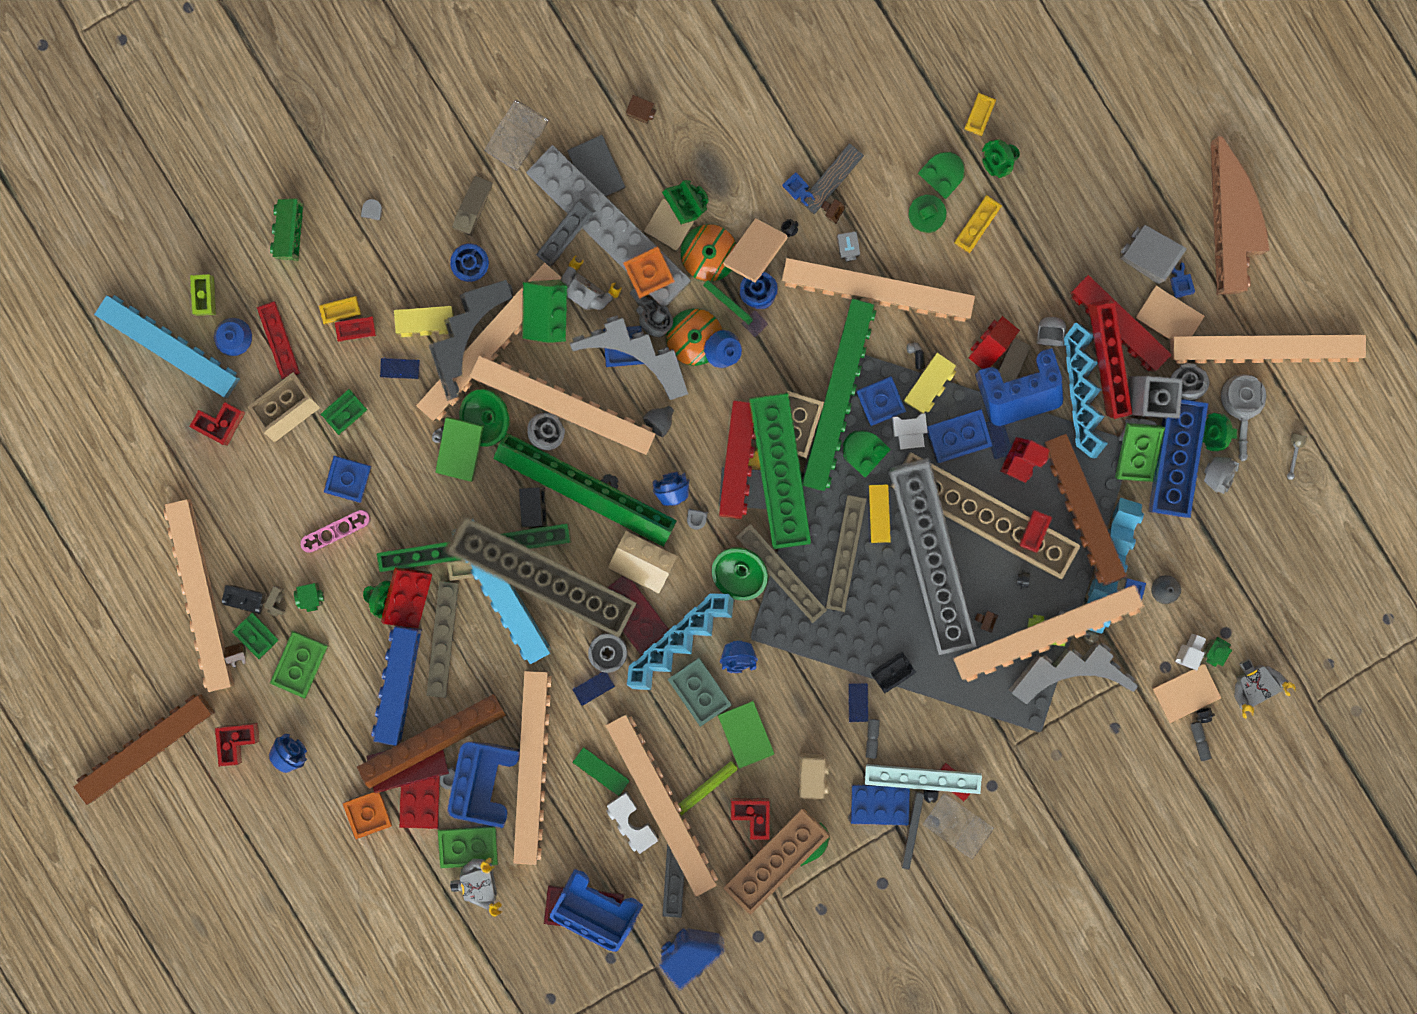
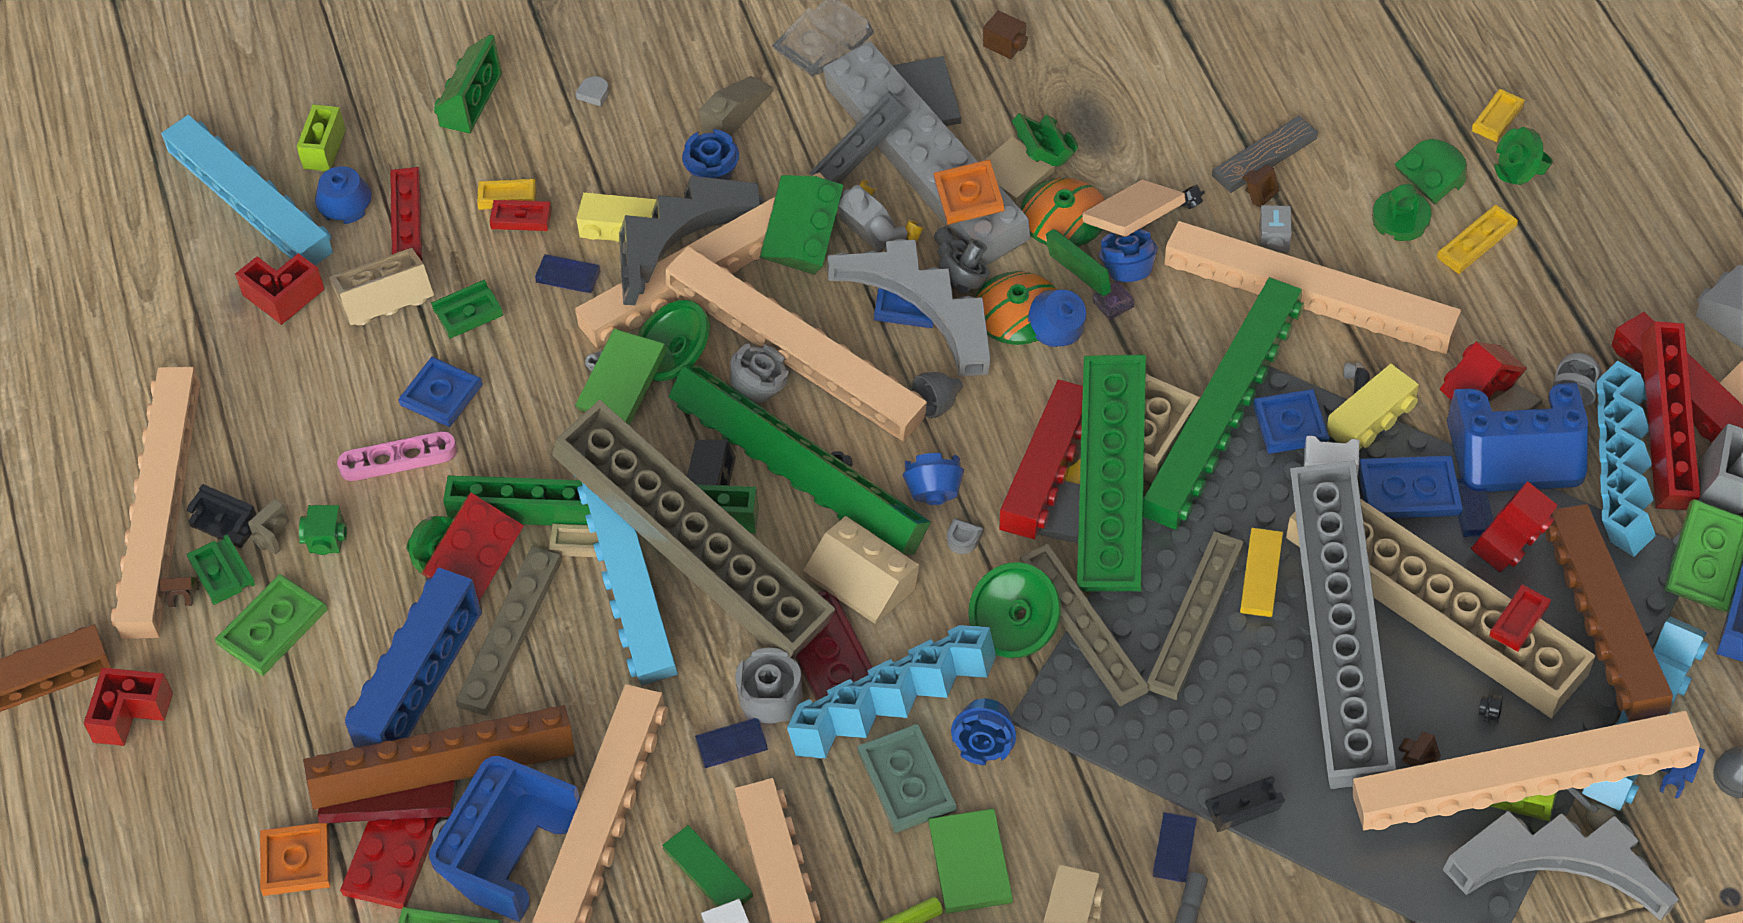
camera: 20 degrees right, 35 degrees down
blue cone [269,734,307,773] -> none
blue plate [782,172,815,206] -> none
green slope [843,430,891,478] -> none

